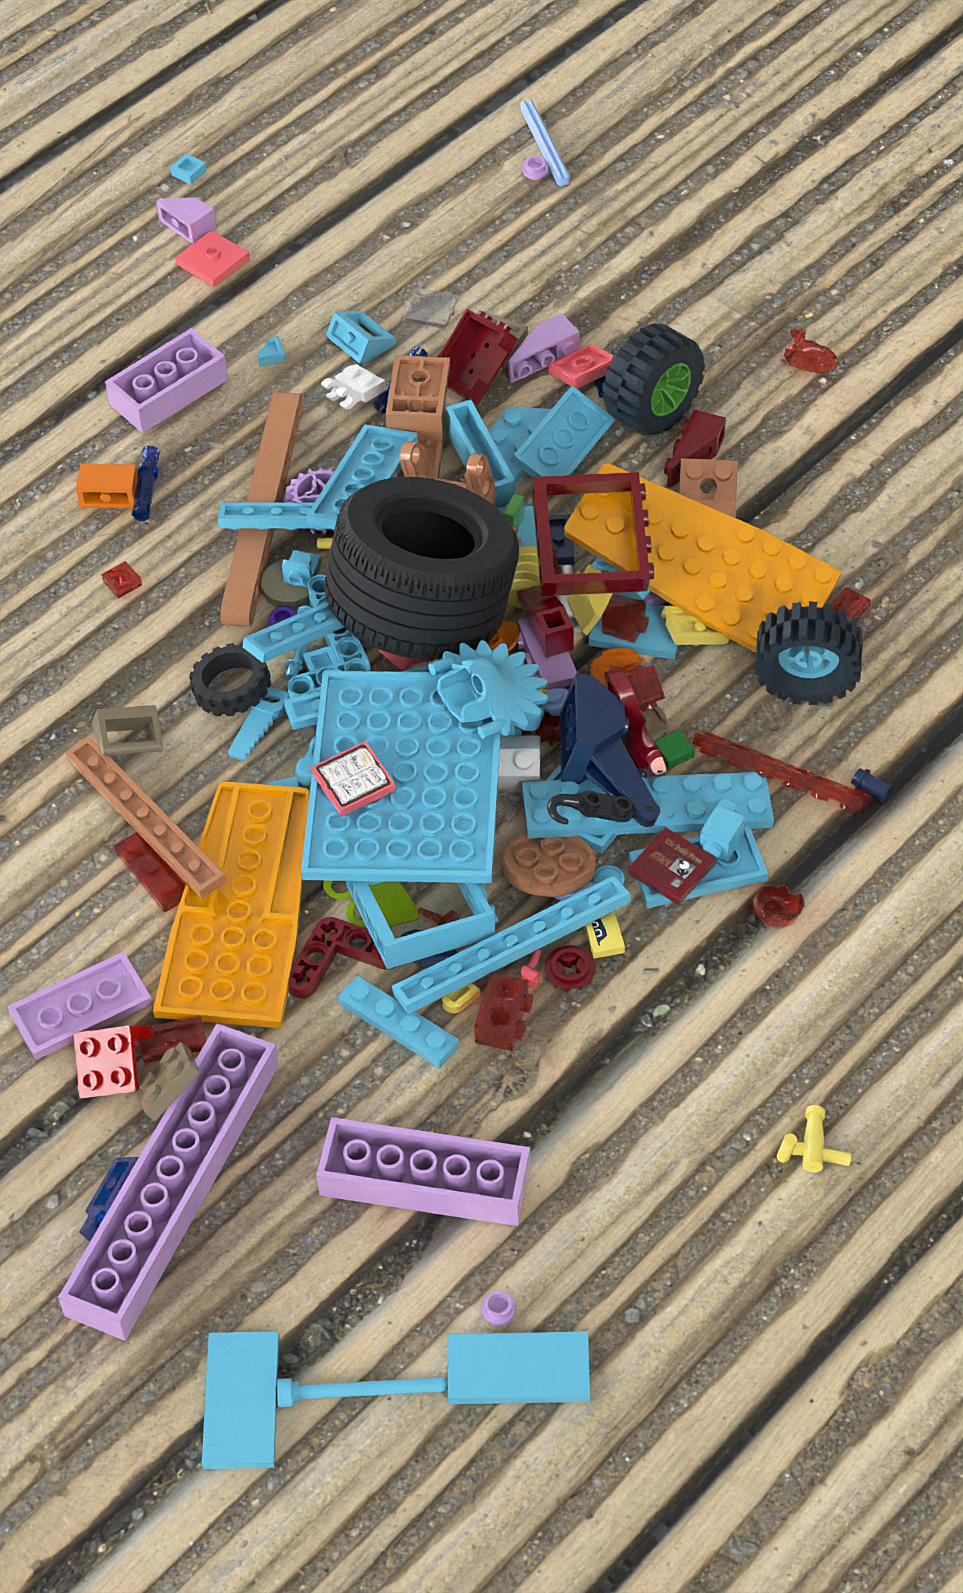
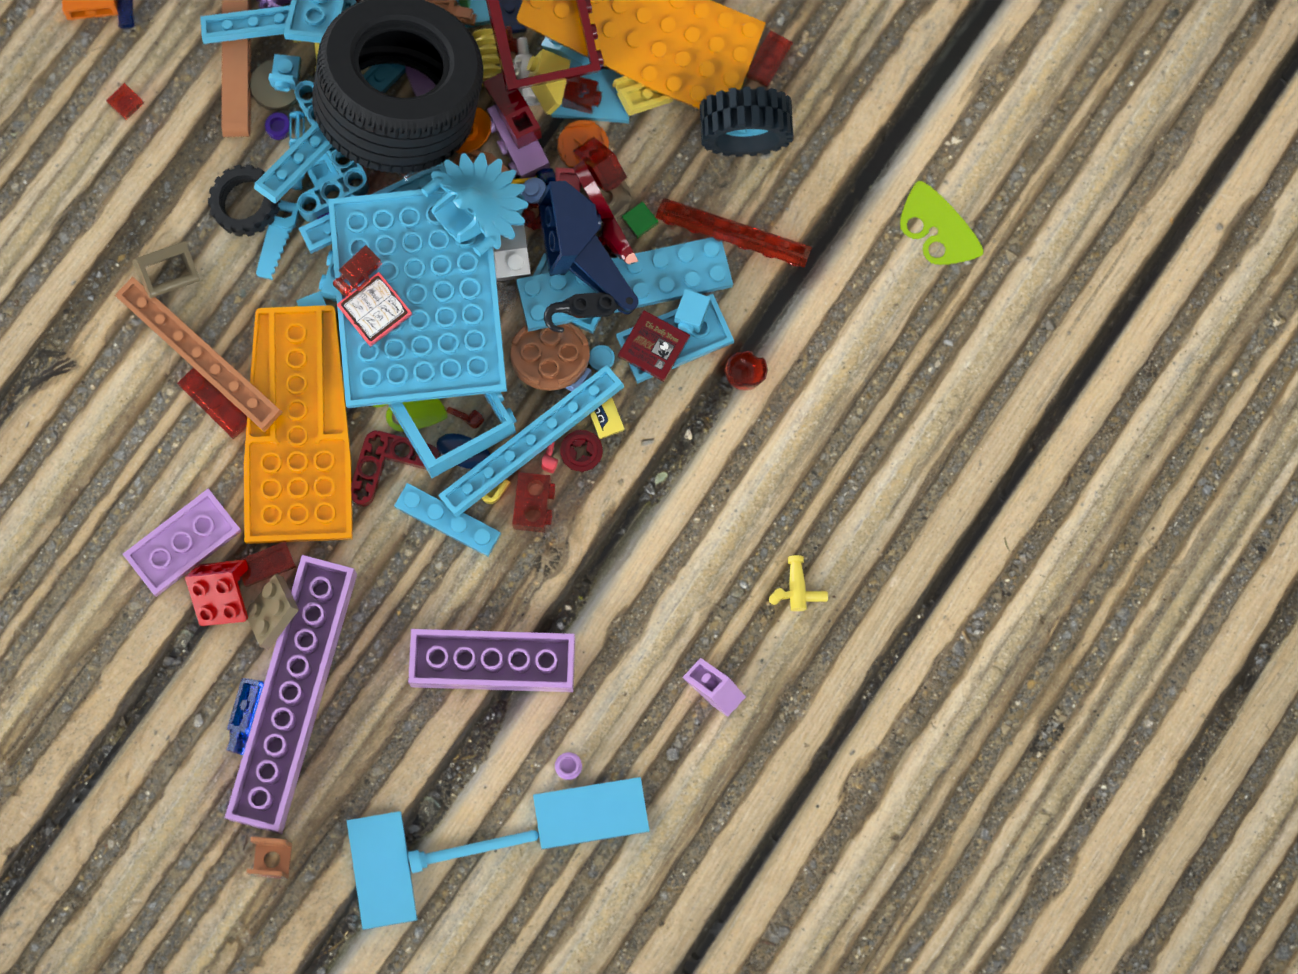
camera: 10 degrees left, 25 degrees up
dark blue pin [851,768,893,802] -> none
none -> nougat piece [247,837,292,880]
none -> clear red piece [333,245,382,296]
none -> lavender slope [682,658,746,717]

